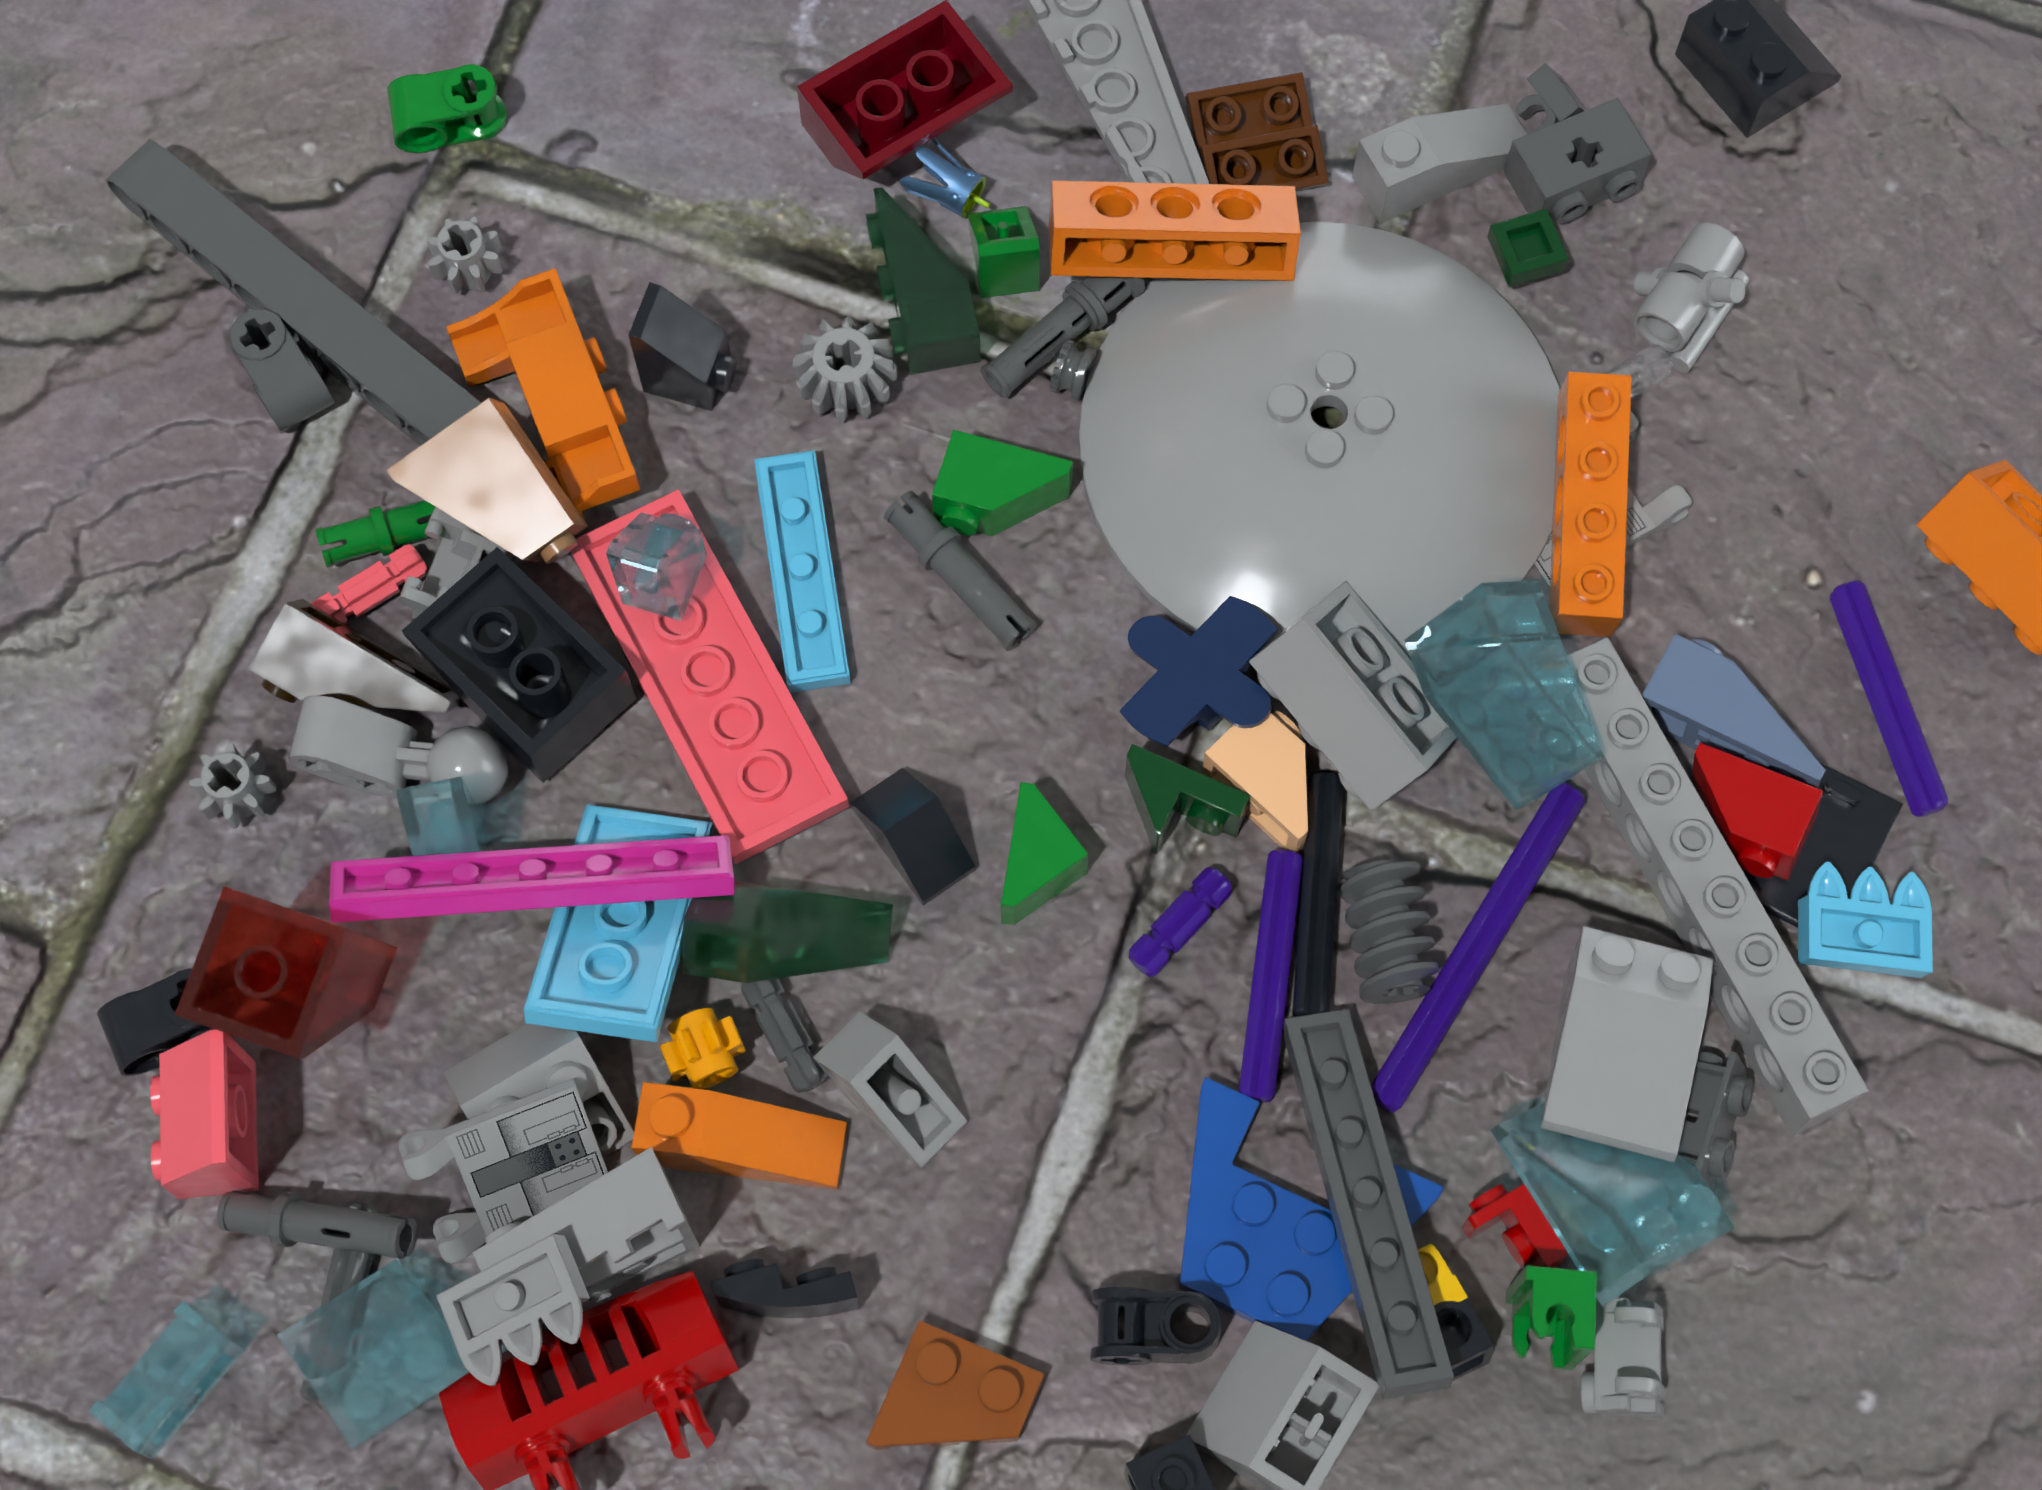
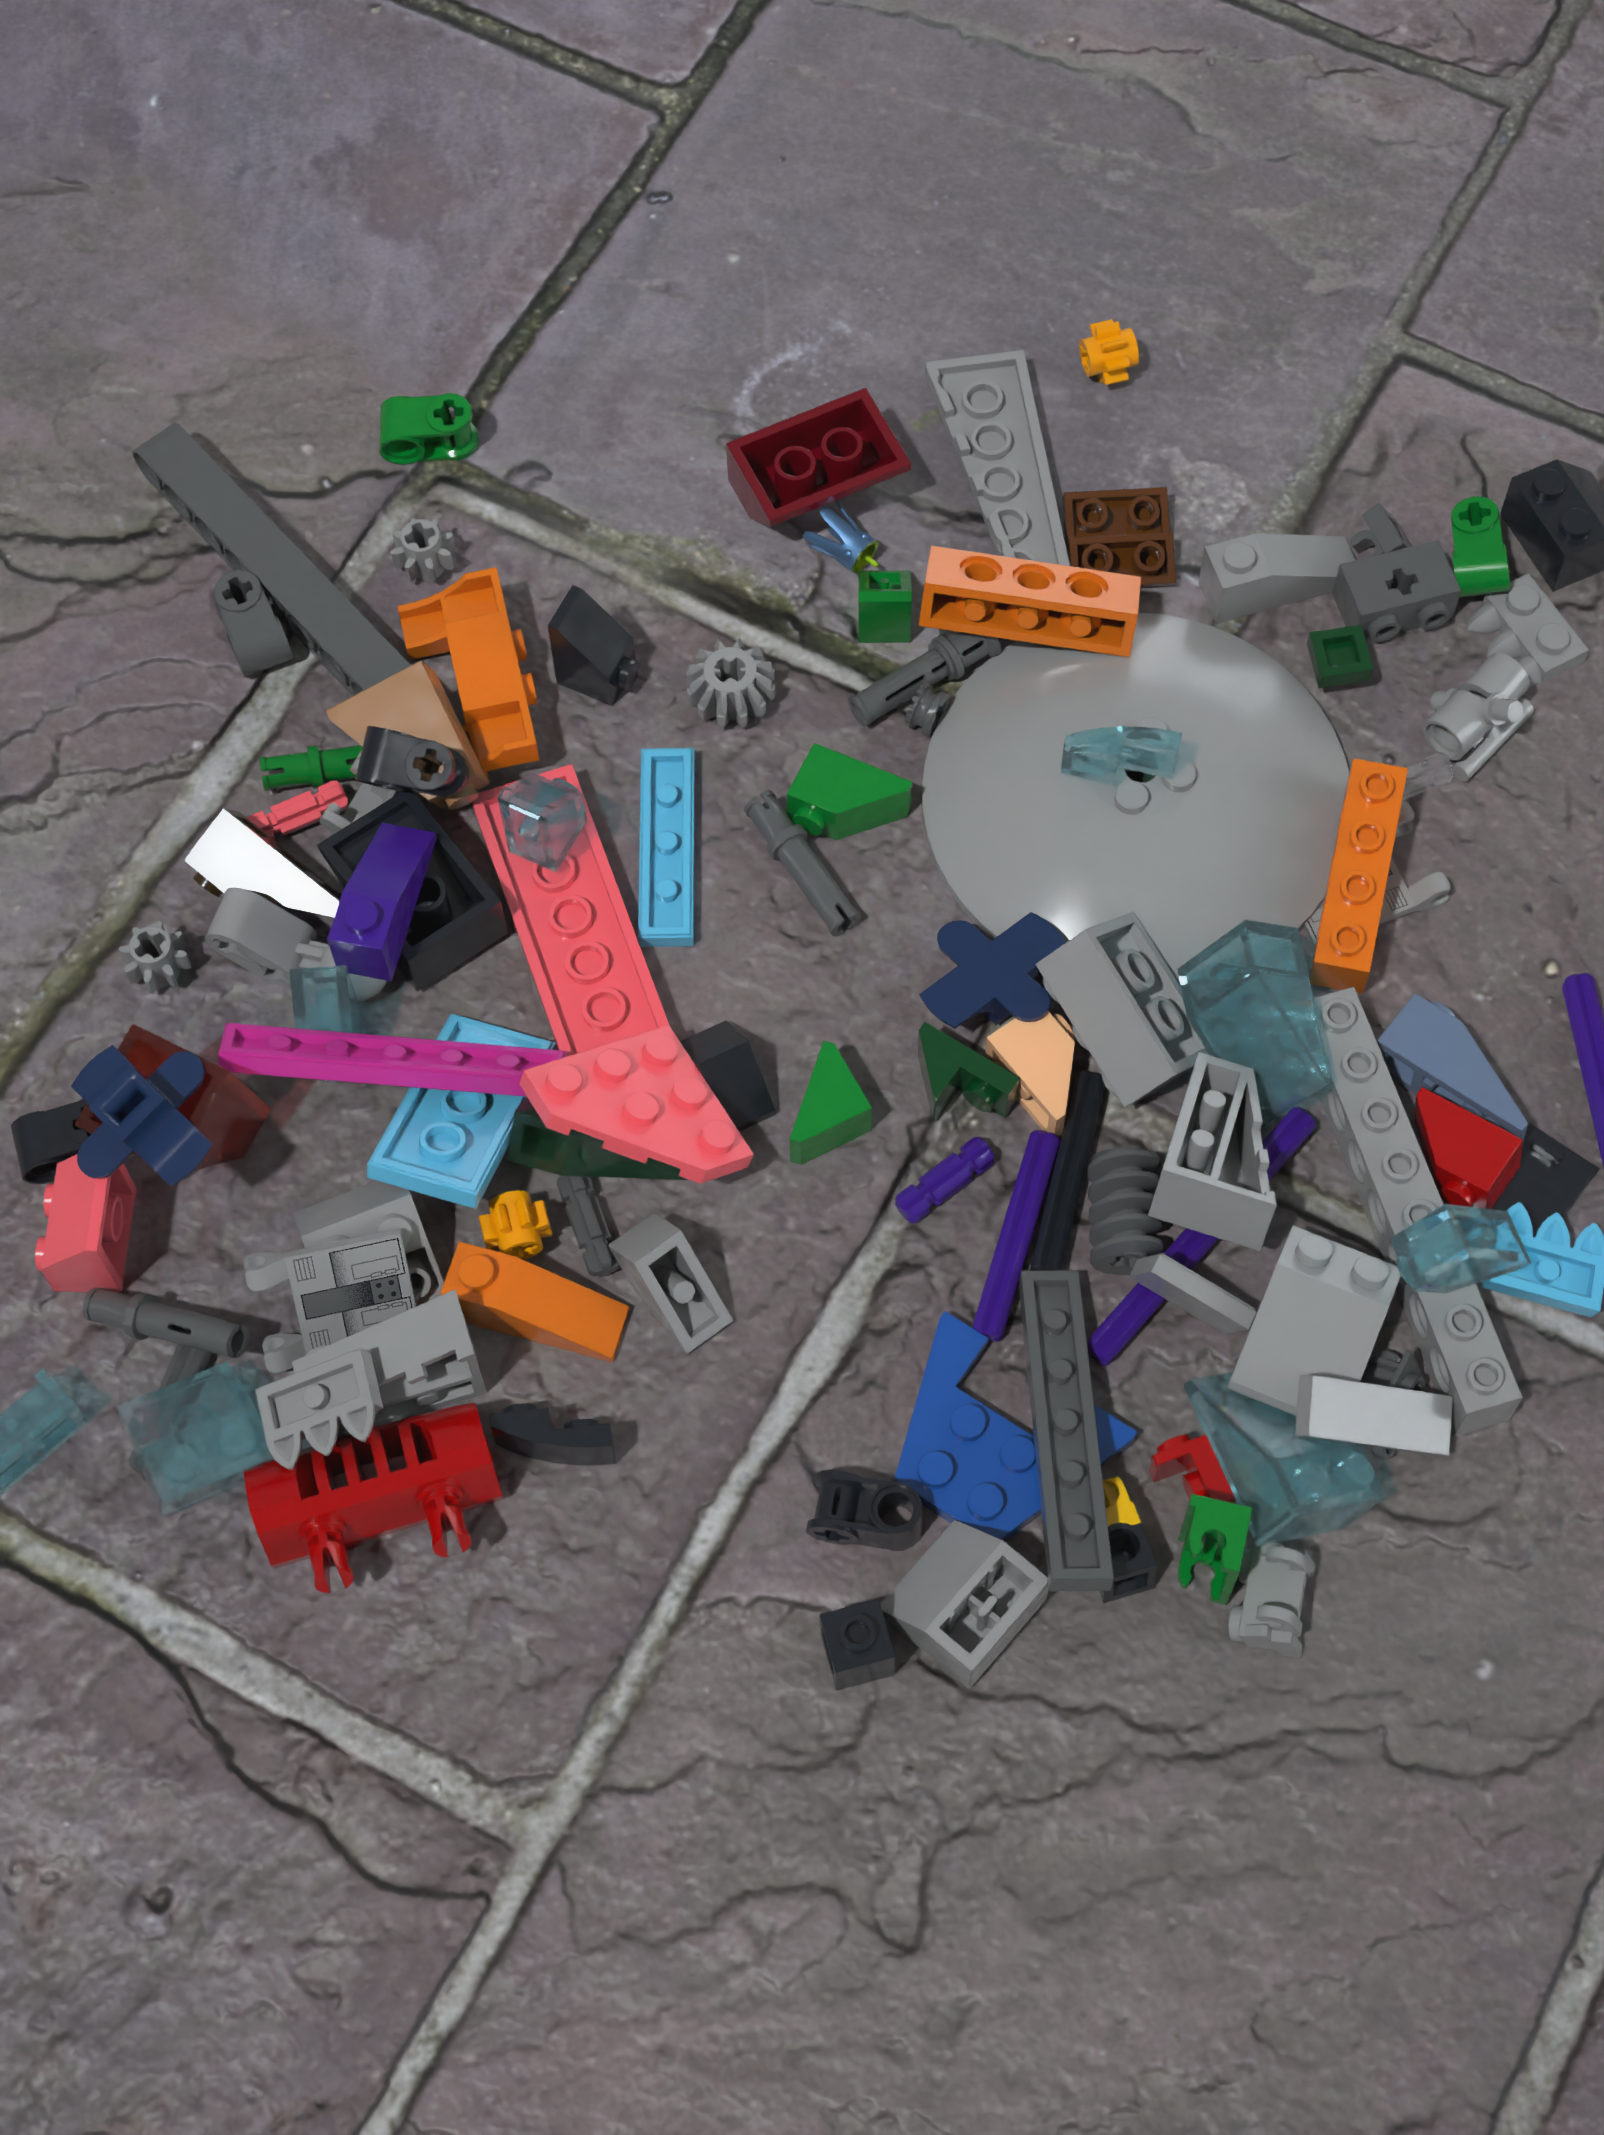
camera: 10 degrees right, 5 degrees down
clear green slope [865,187,981,375] -> none
dark orange wing [866,1320,1045,1450] -> none
none -> dark blue piece [71,1045,213,1187]
none -> dark purple slope [327,823,437,982]
none -> black piece [355,726,469,797]
none -> coral plate [519,1025,754,1184]
none -> clear light blue slope [1061,726,1182,785]
none -> light grey tile [1129,1253,1257,1334]
none -> light grey wedge [1148,1052,1277,1251]
none -> light grey tile [1295,1375,1453,1456]
none -> clear light blue slope [1390,1204,1531,1294]
none -> green piece [1451,496,1511,598]
none -> light grey plate [1466,573,1589,686]

